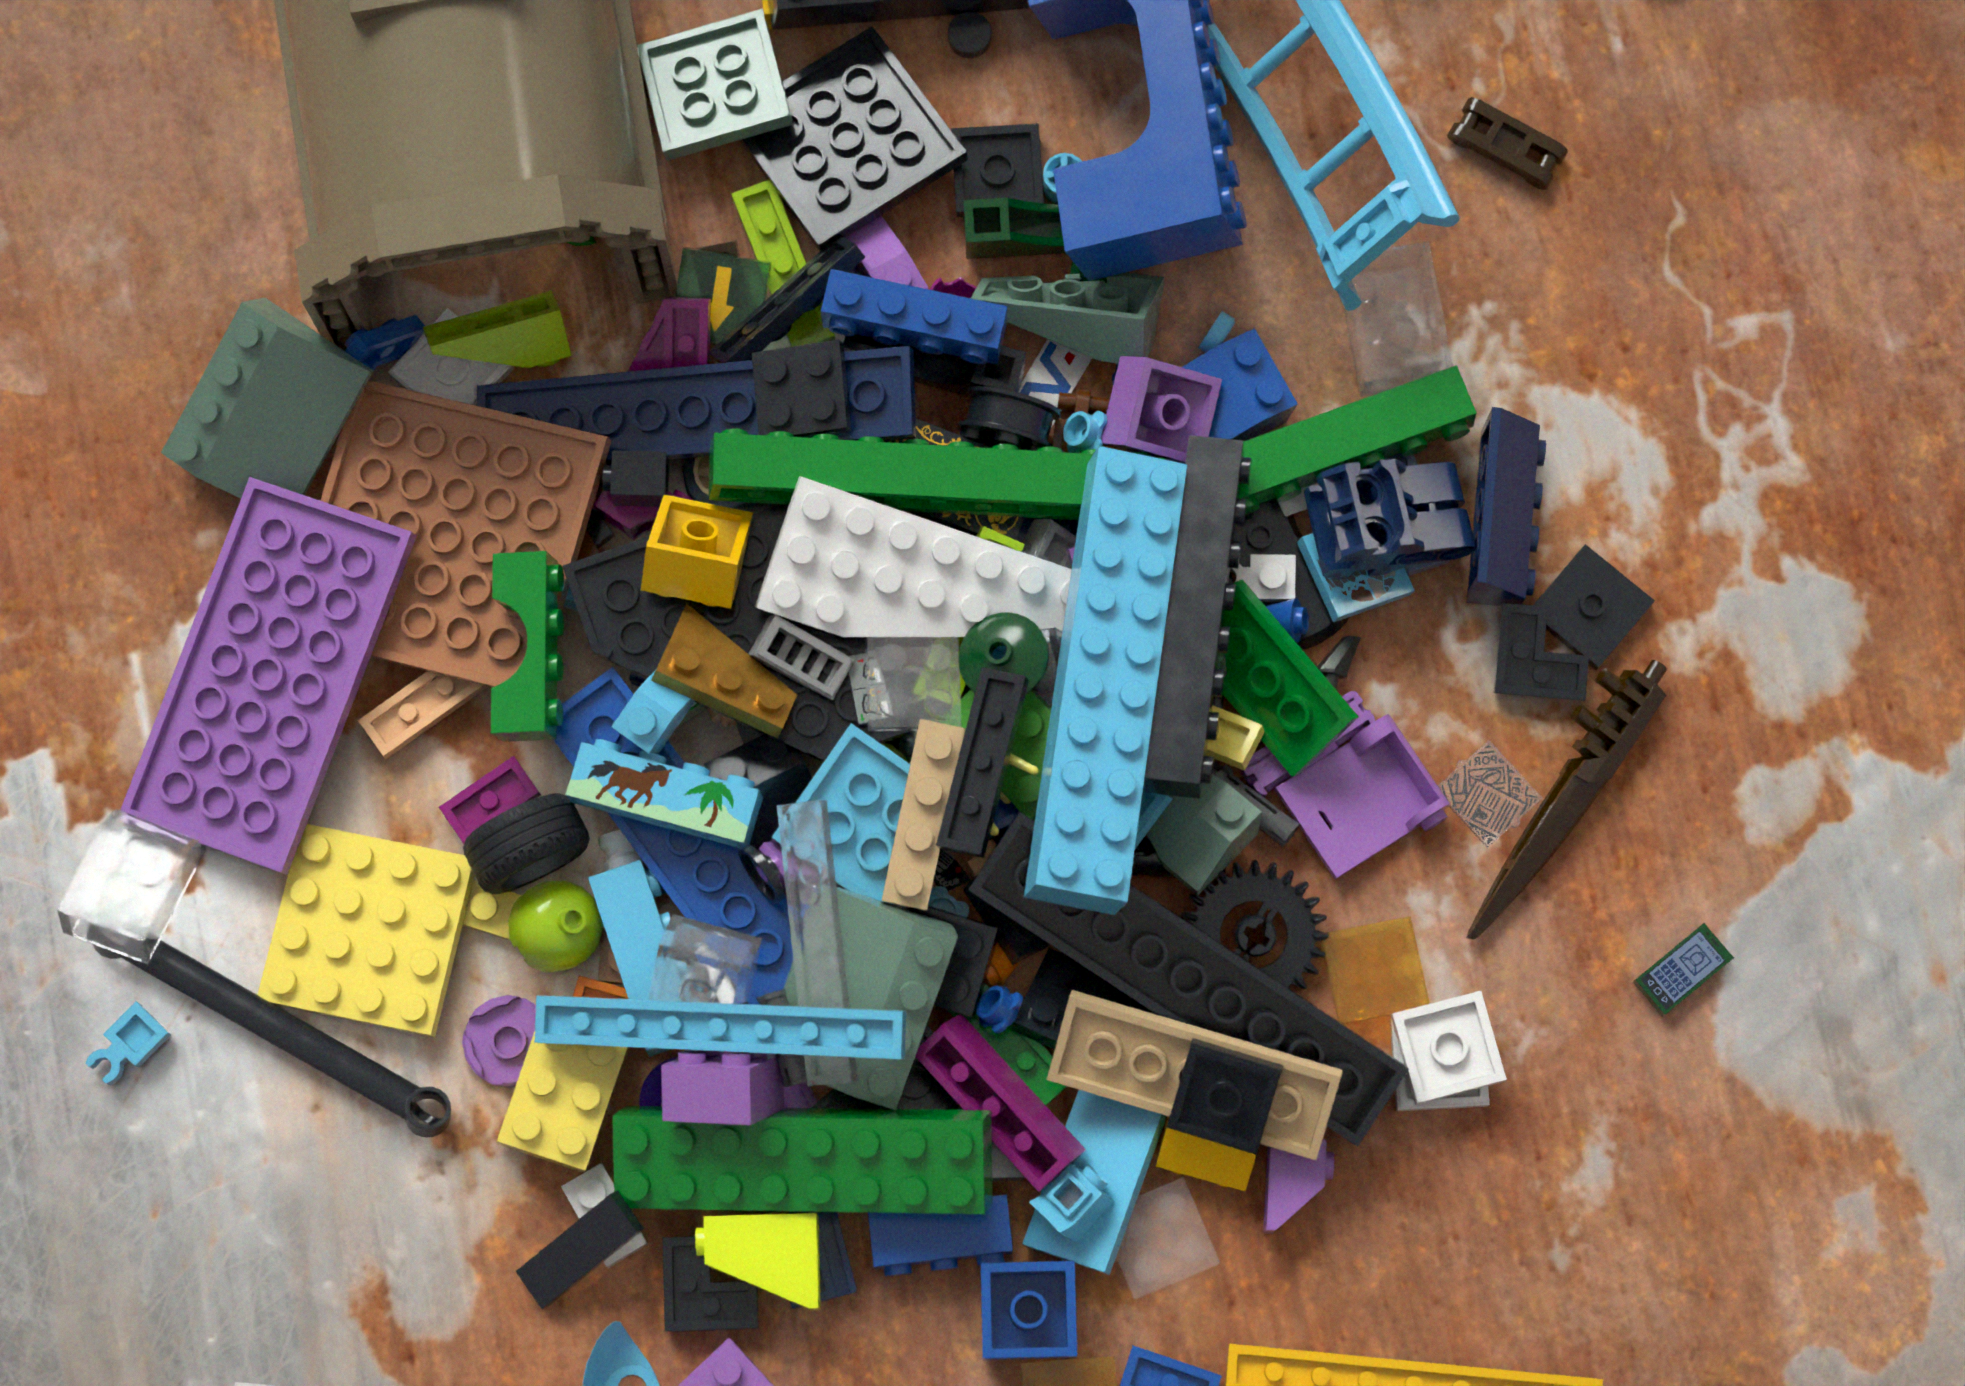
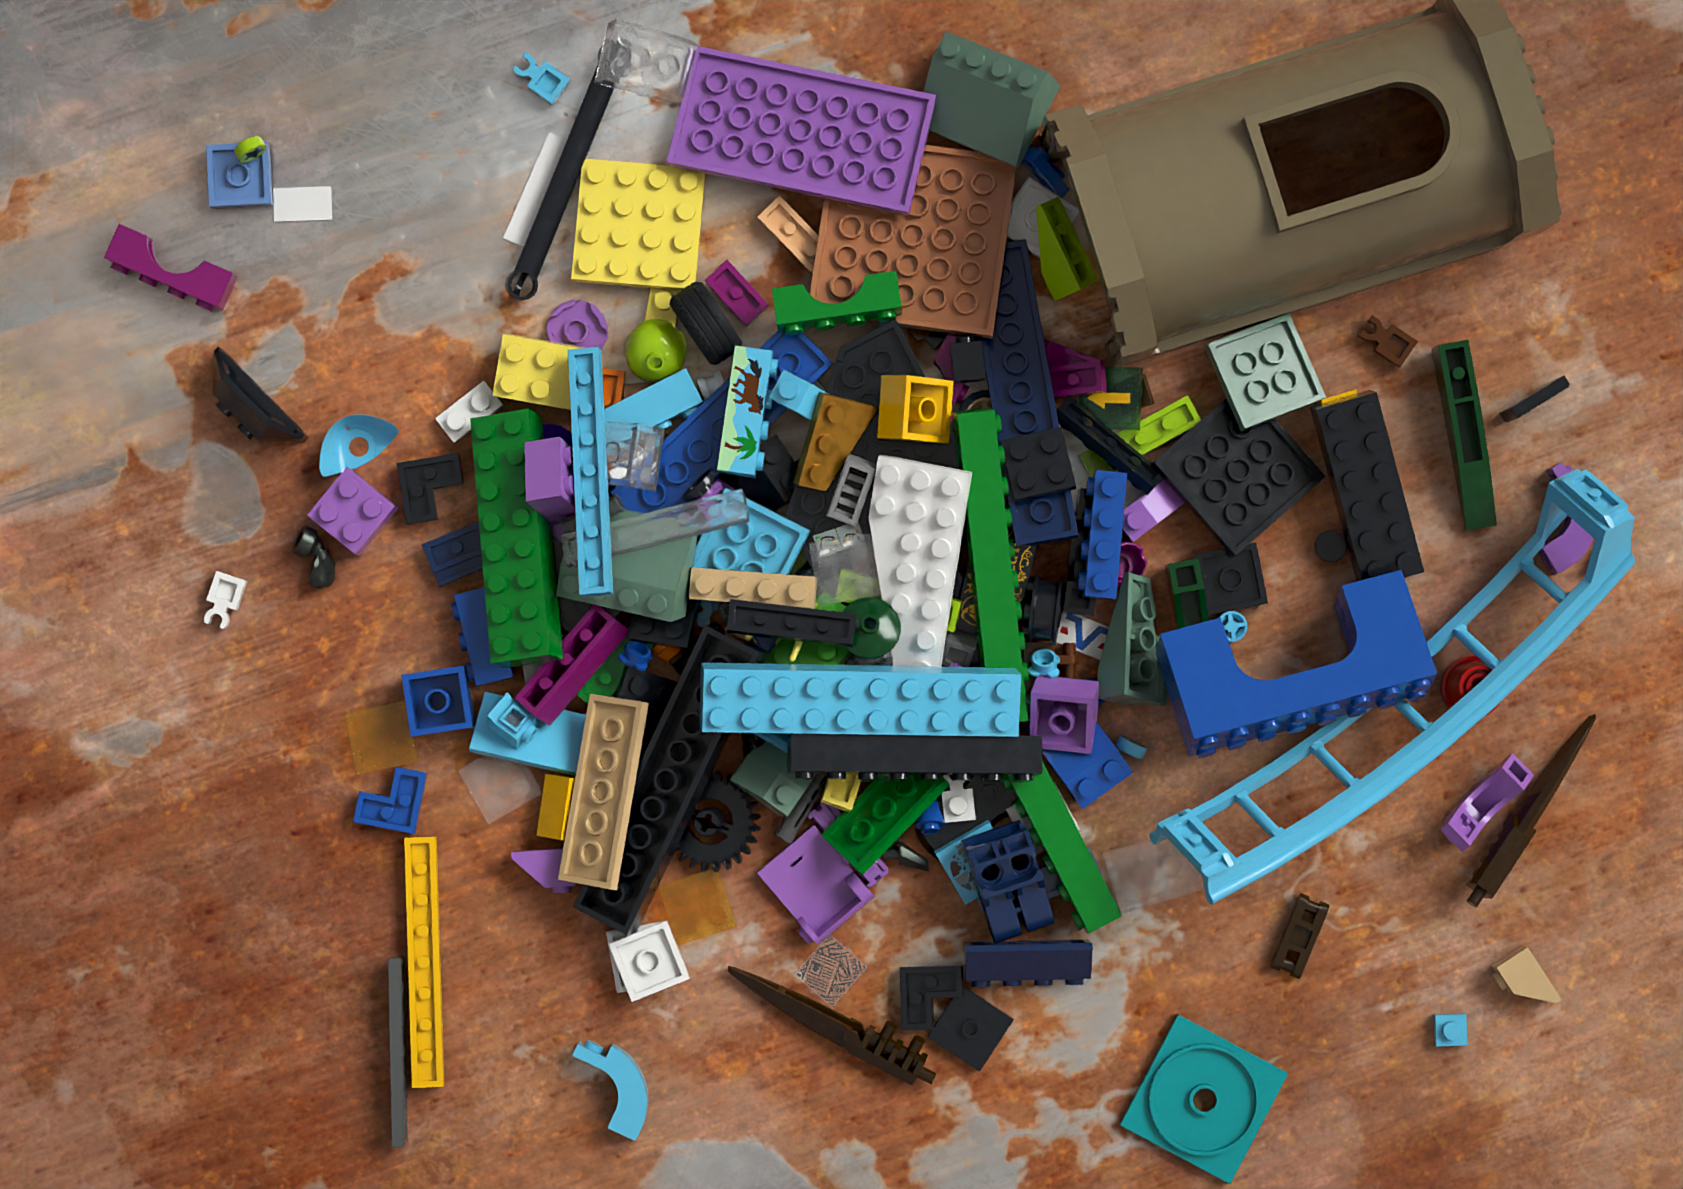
camera: 80 degrees right, 10 degrees up
black tile [516,1191,644,1309] -> none
neon yellow slope [695,1213,821,1311] -> none
black tile [1167,1038,1283,1155] -> none
tile [1633,923,1734,1017] -> none
none -> white sticker [503,132,567,247]
none -> medium azure arch [572,1040,648,1141]
none -> teal piece [1119,1014,1288,1184]

